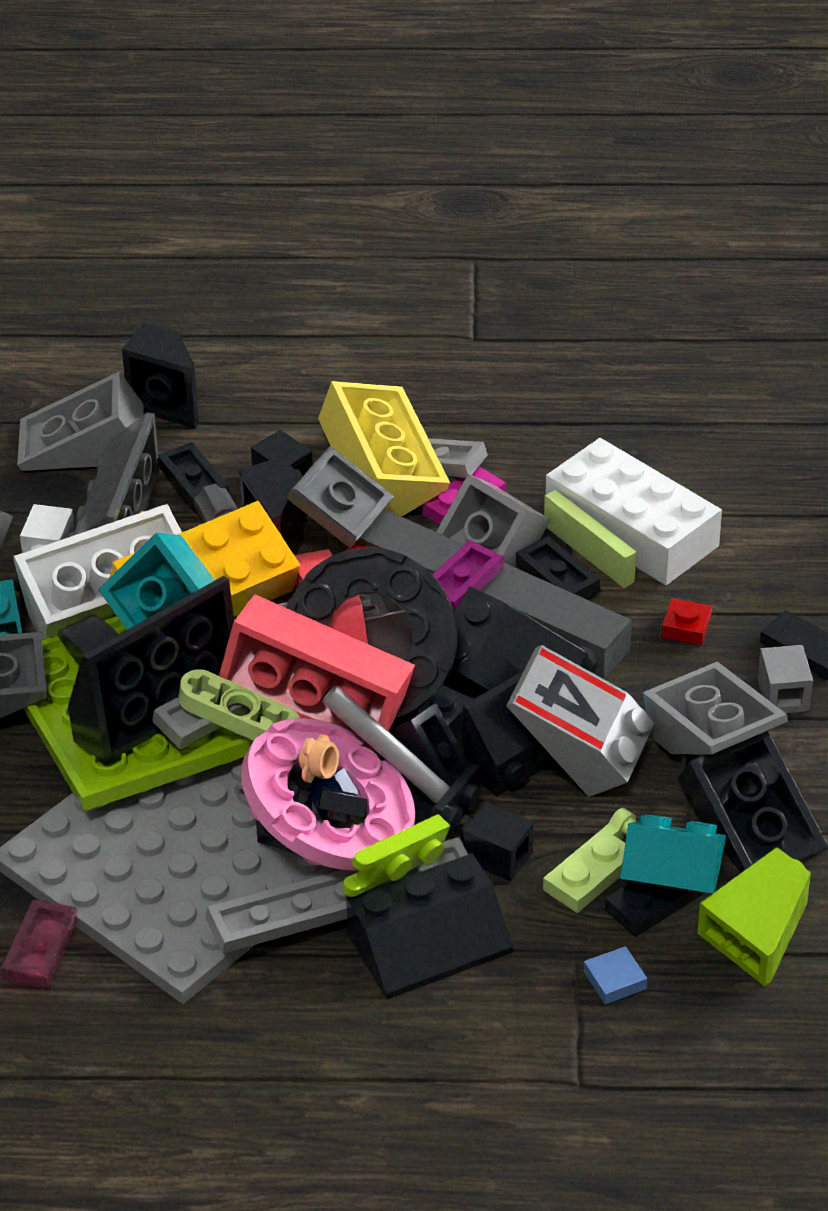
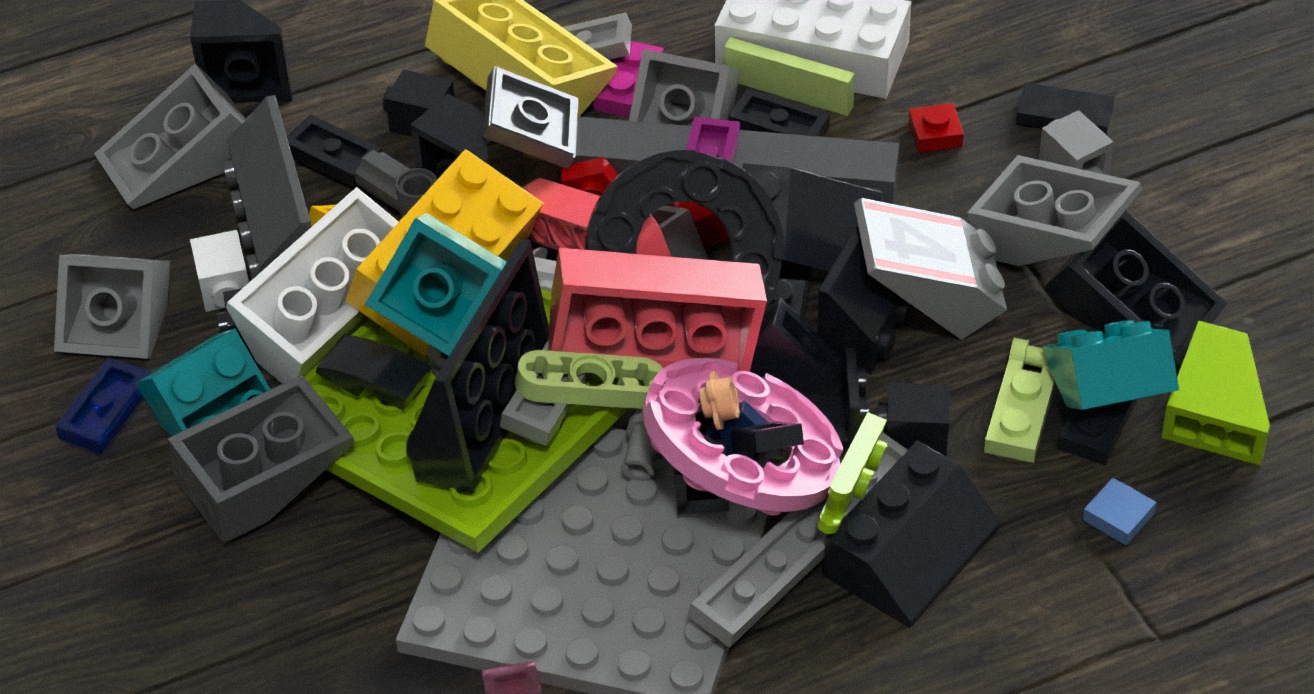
camera: 25 degrees left, 5 degrees up
light grey piece [322,685,450,804] -> none

